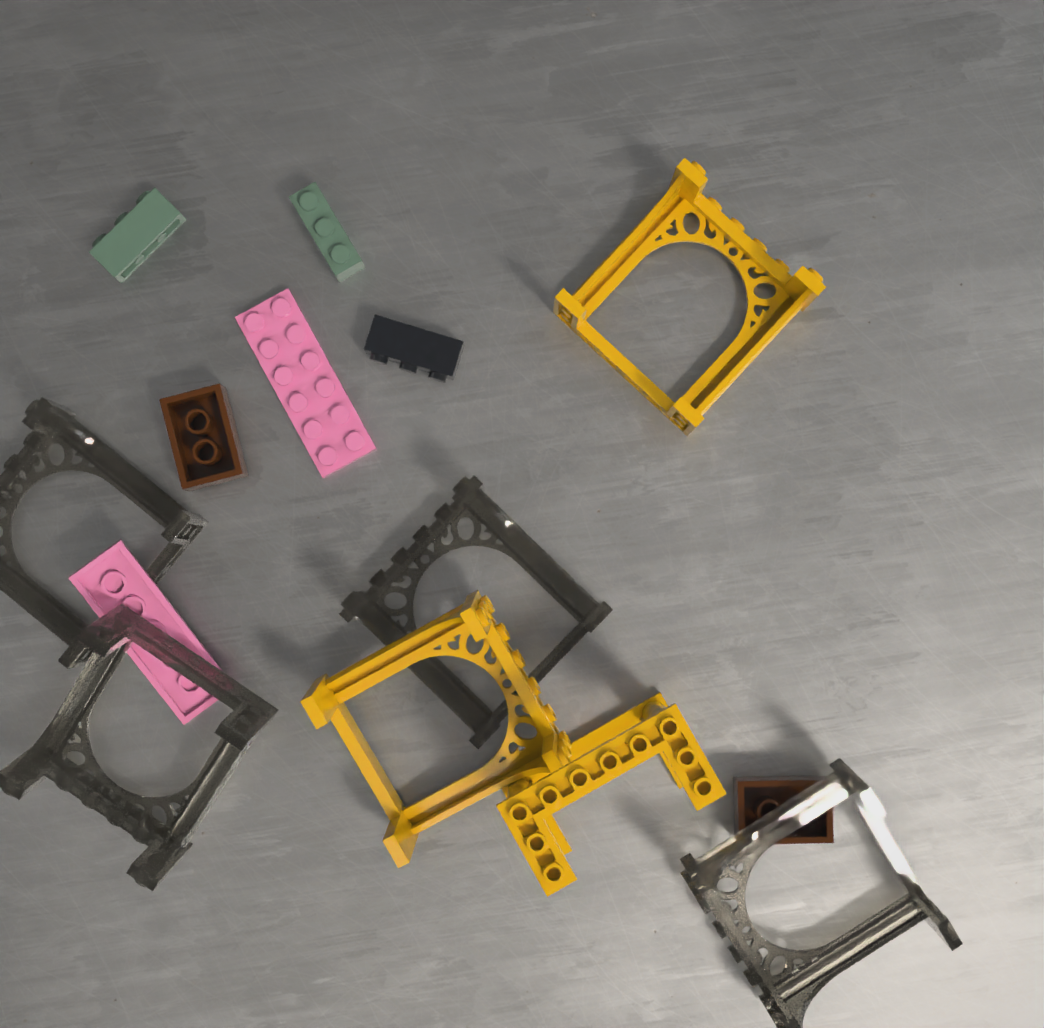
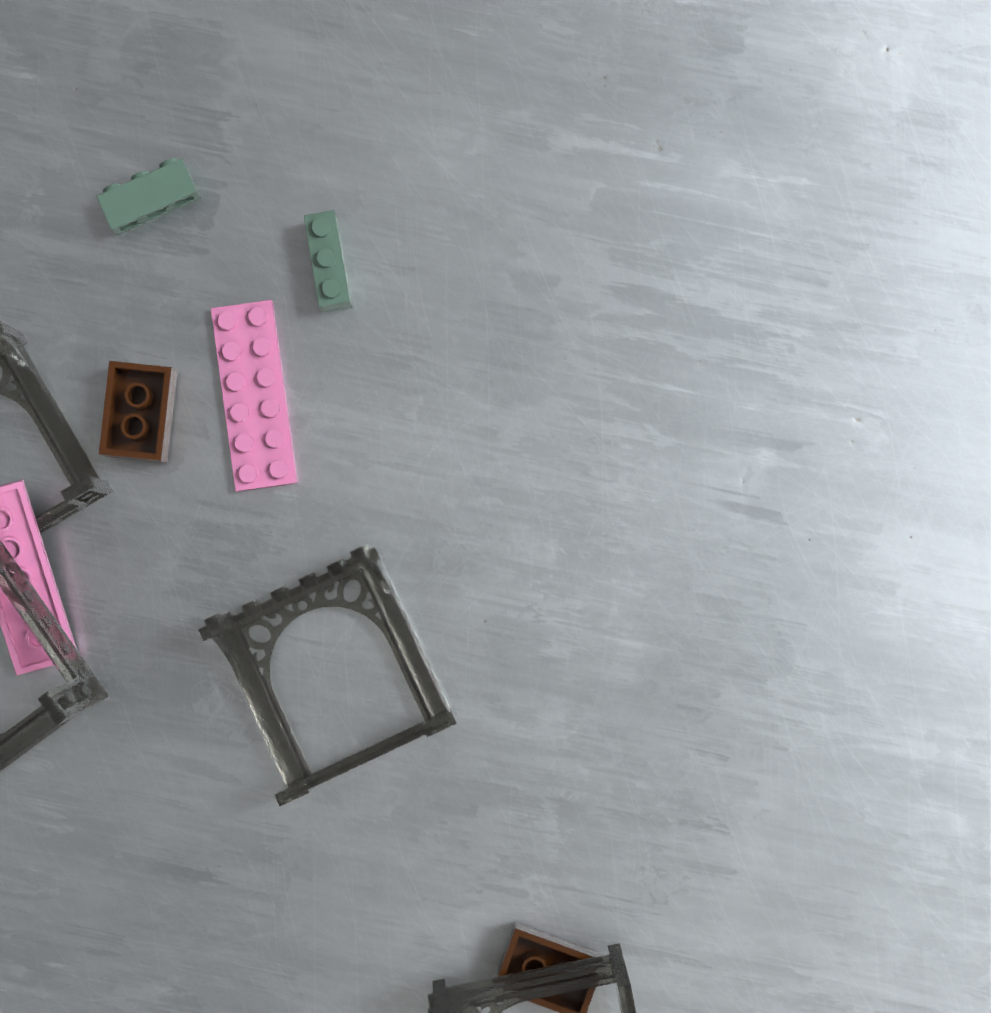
camera: 20 degrees right, 0 degrees up
yellow arch [300,590,572,868] -> none
black brick [364,314,464,383] -> none
yellow arch [496,692,727,897] -> none
yellow arch [553,158,826,436] -> none

